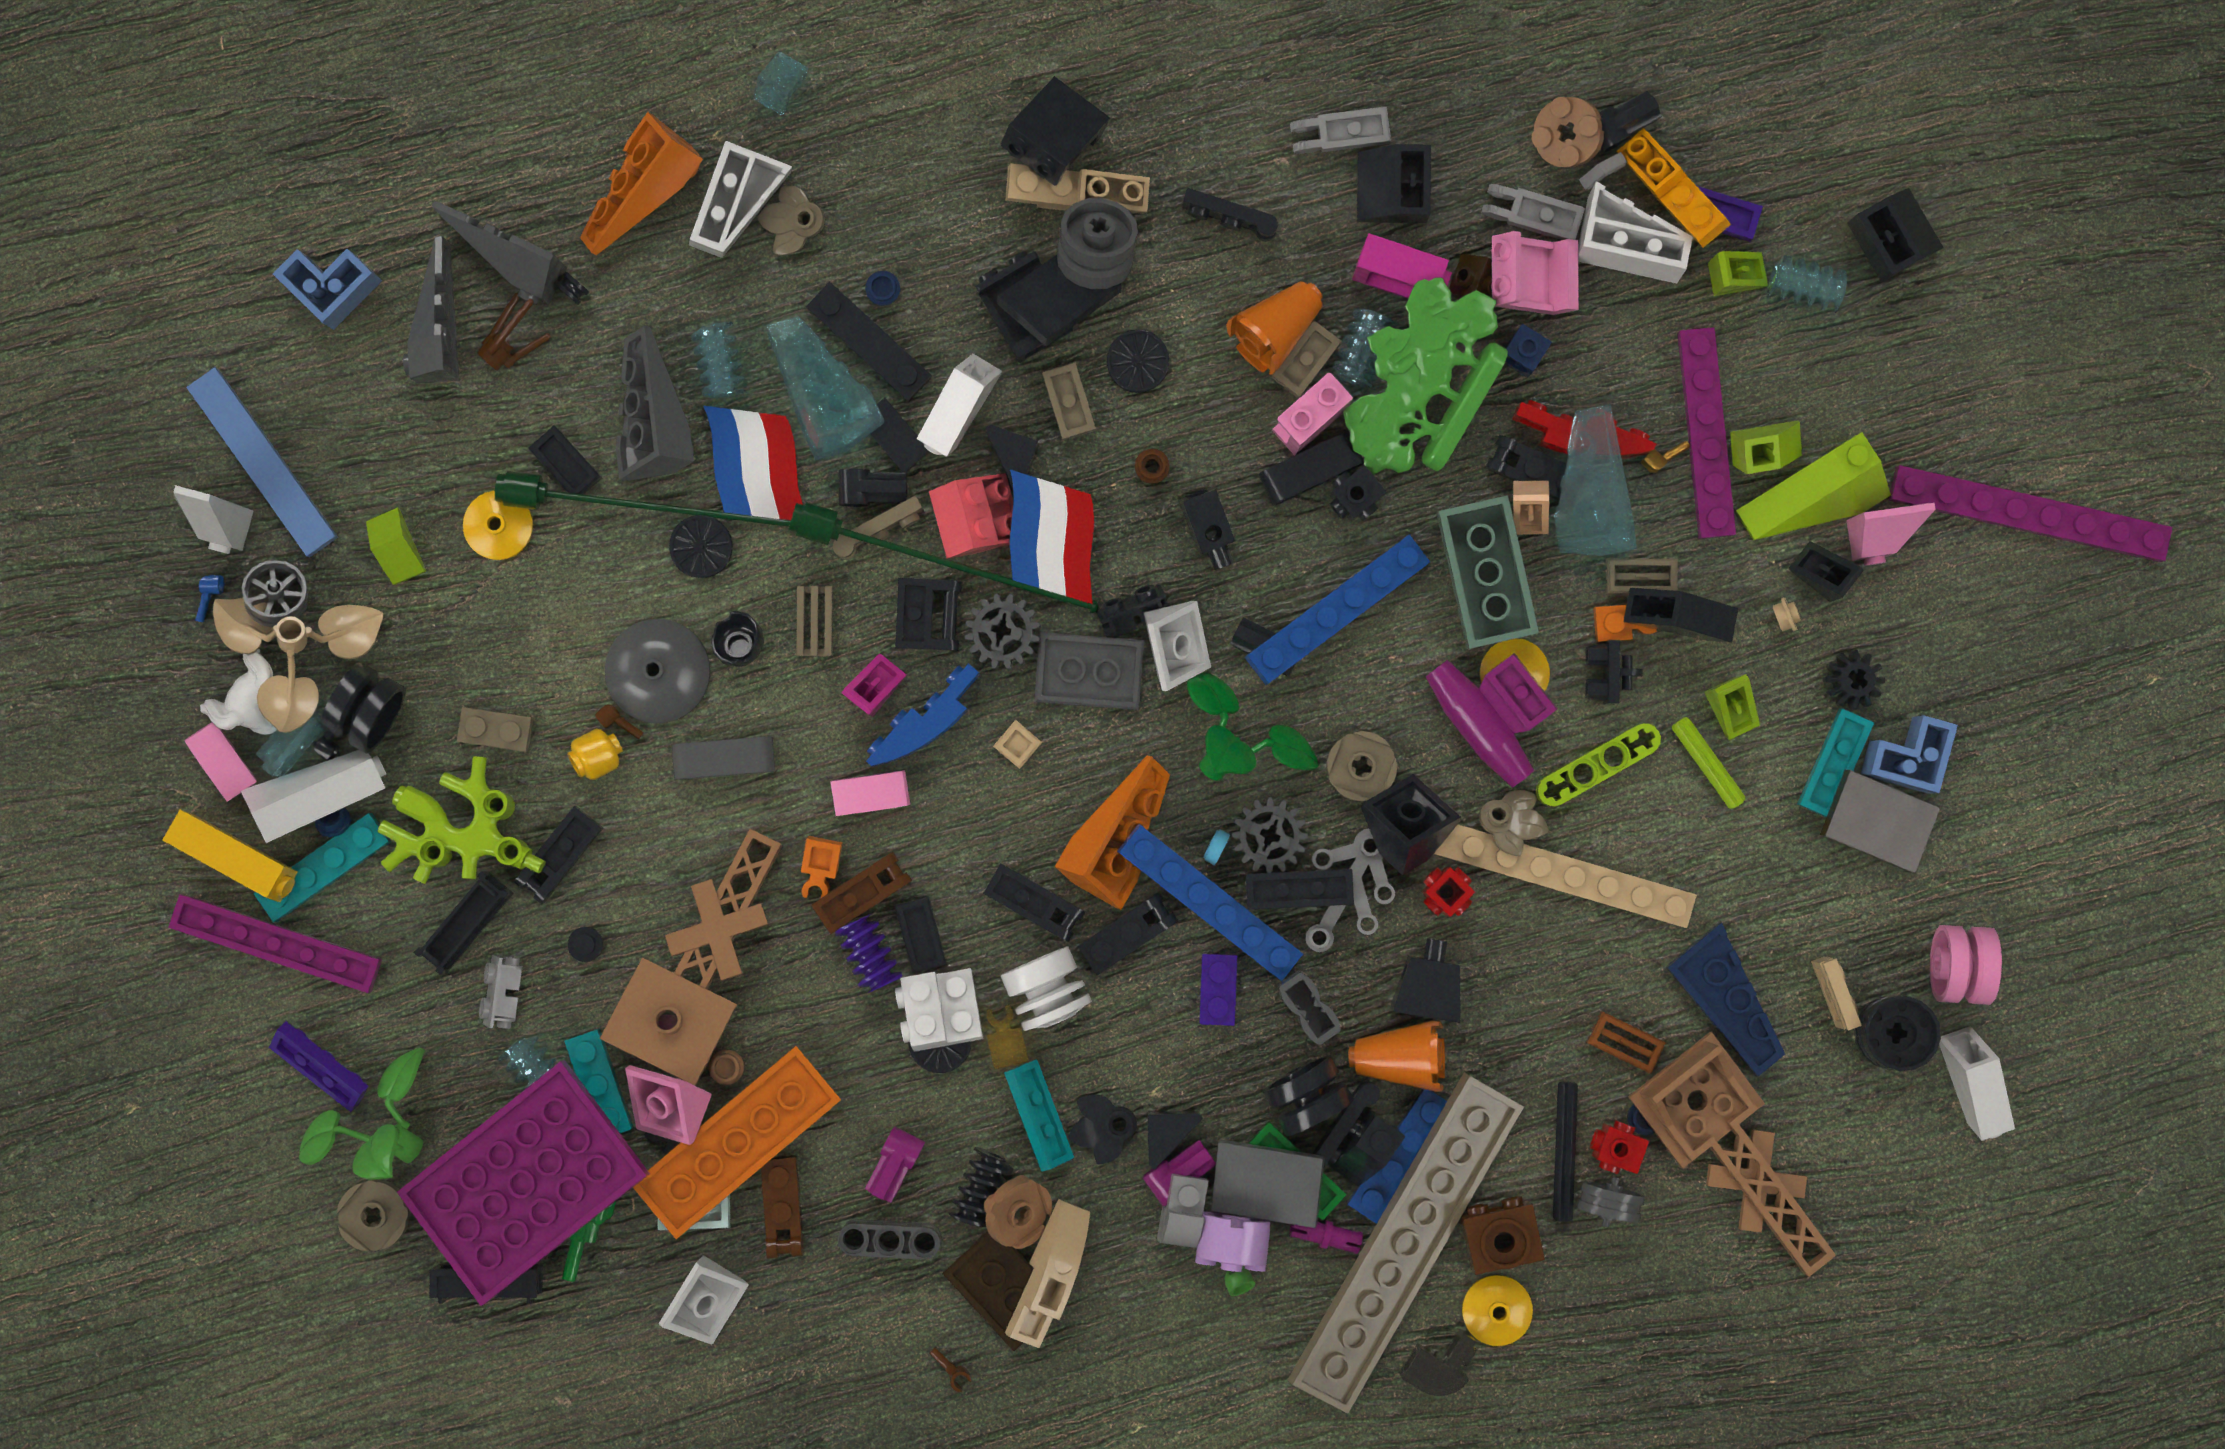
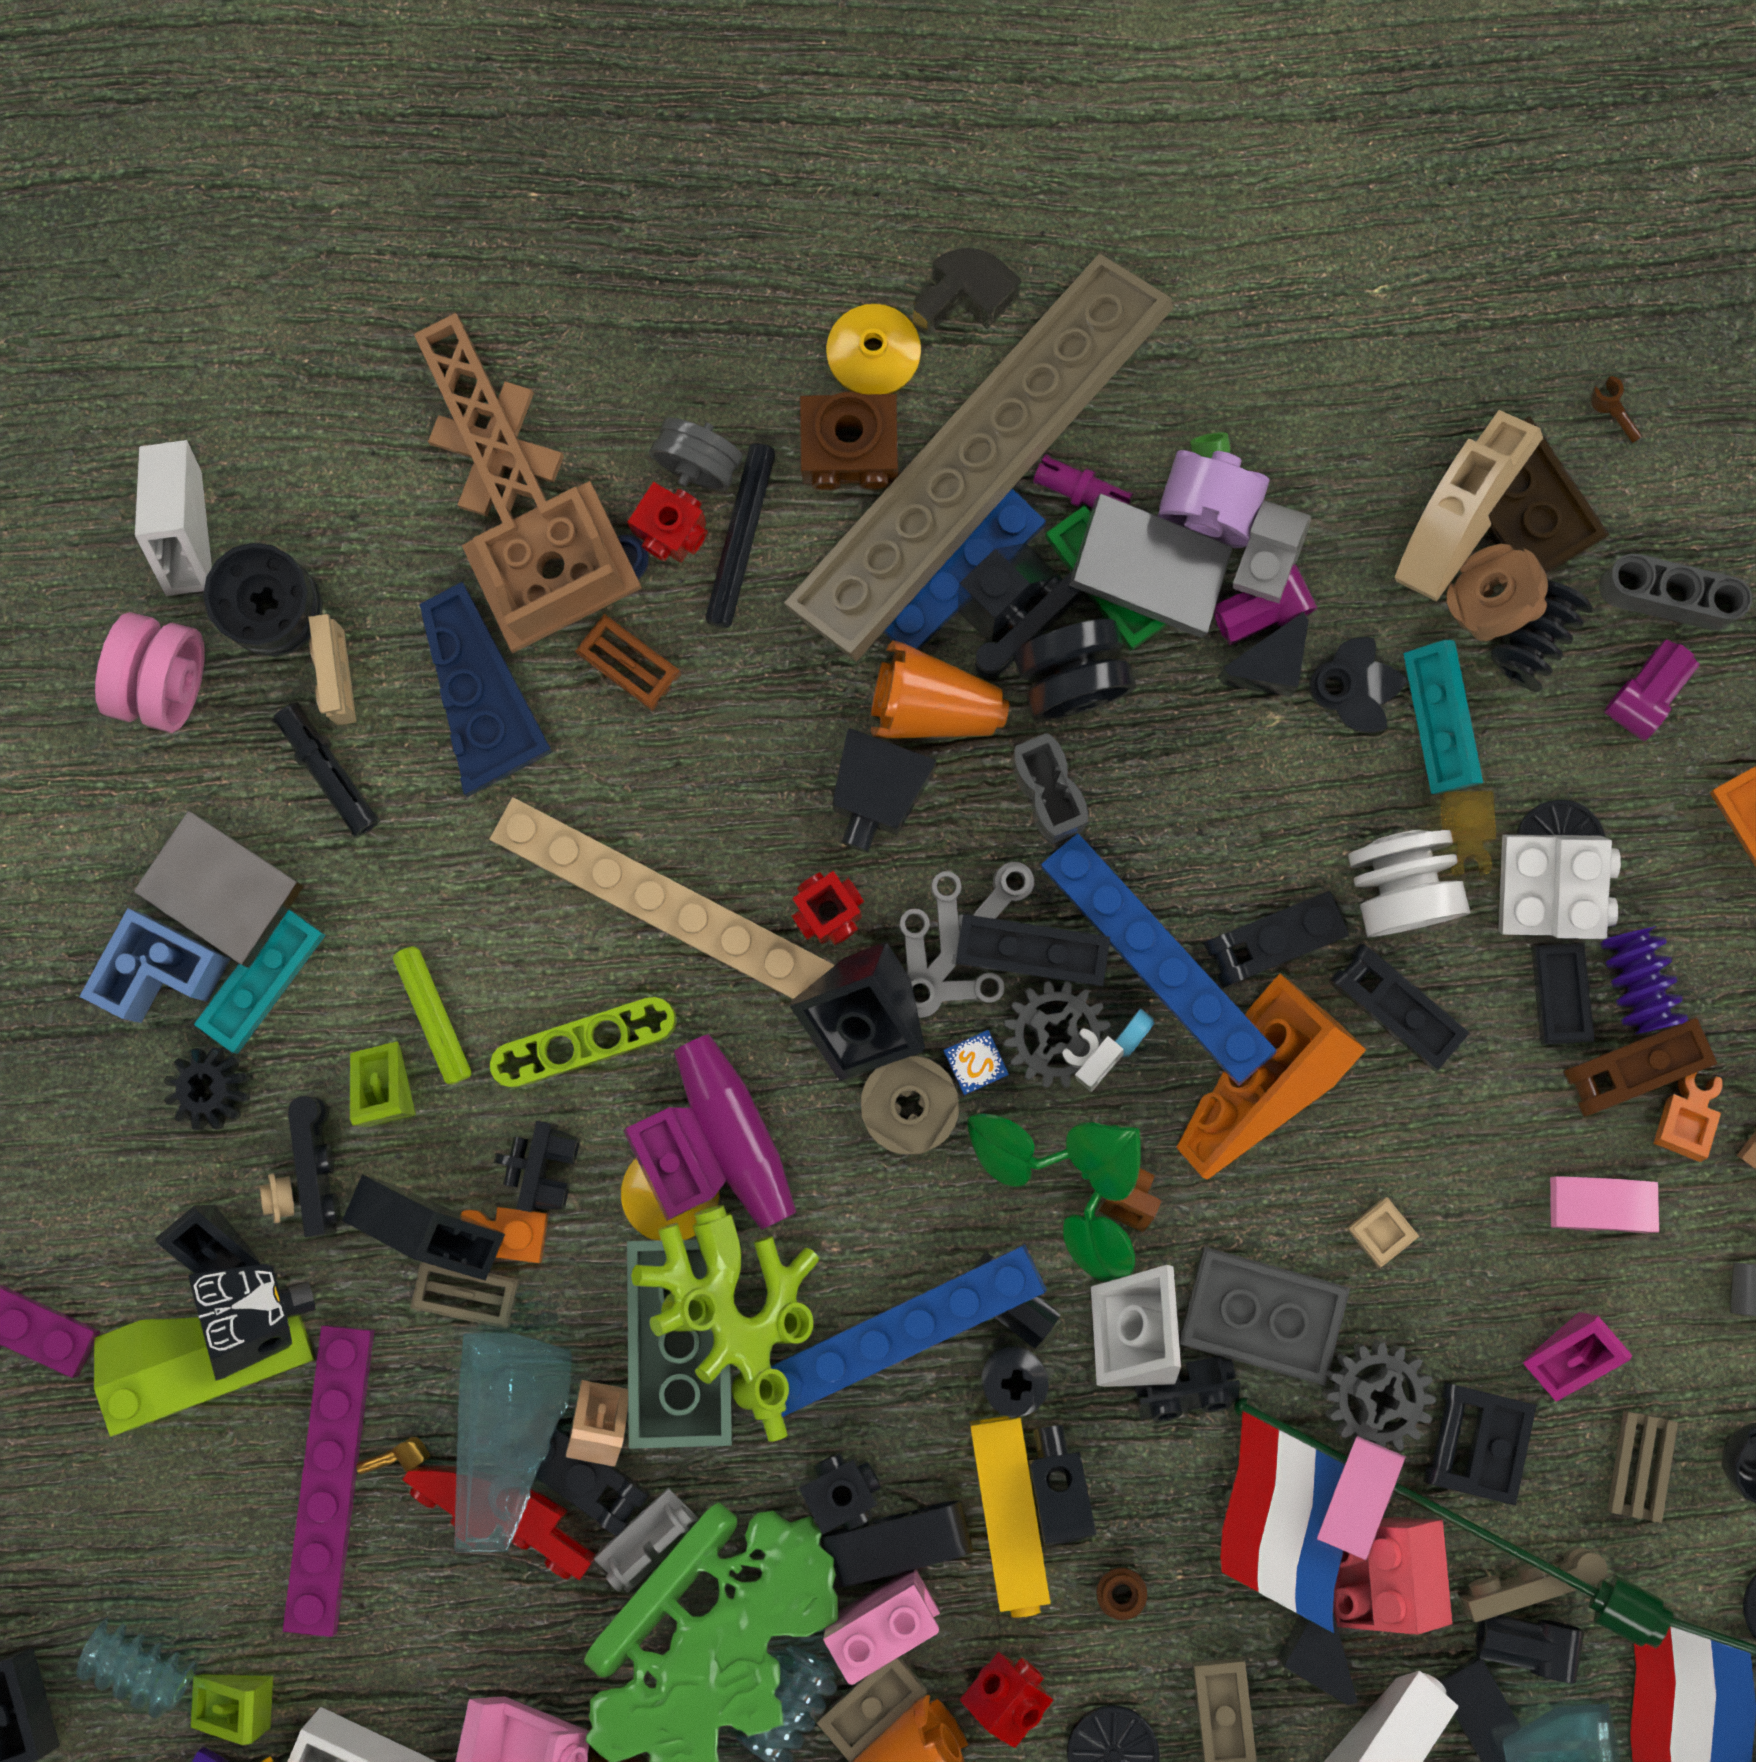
camera: 165 degrees left, 5 degrees down
blue slope [866,663,981,767] -> none
dark purple plate [1199,953,1237,1026] -> none
dark tan plate [1479,790,1549,856] -> none
dark blue brick [1504,323,1552,378] -> none
lime slope [1730,420,1802,474] -> none
bright pink slope [1846,503,1936,566] -> none
none -> black torso [188,1264,316,1381]
none -> black pin [272,702,381,838]
none -> black plate [288,1096,341,1237]
none -> light grey hinge [593,1488,699,1593]
none -> lime plant [631,1205,819,1442]
none -> tile [943,1030,1009,1096]
none -> red brick [960,1652,1054,1748]
none -> yellow brick [969,1416,1051,1618]
none -> black piece [981,1346,1049,1418]
none -> white tile [1062,1029,1124,1092]
none -> dark orange tile [1098,1168,1162,1232]
none -> bright pink slope [1317,1436,1406,1560]

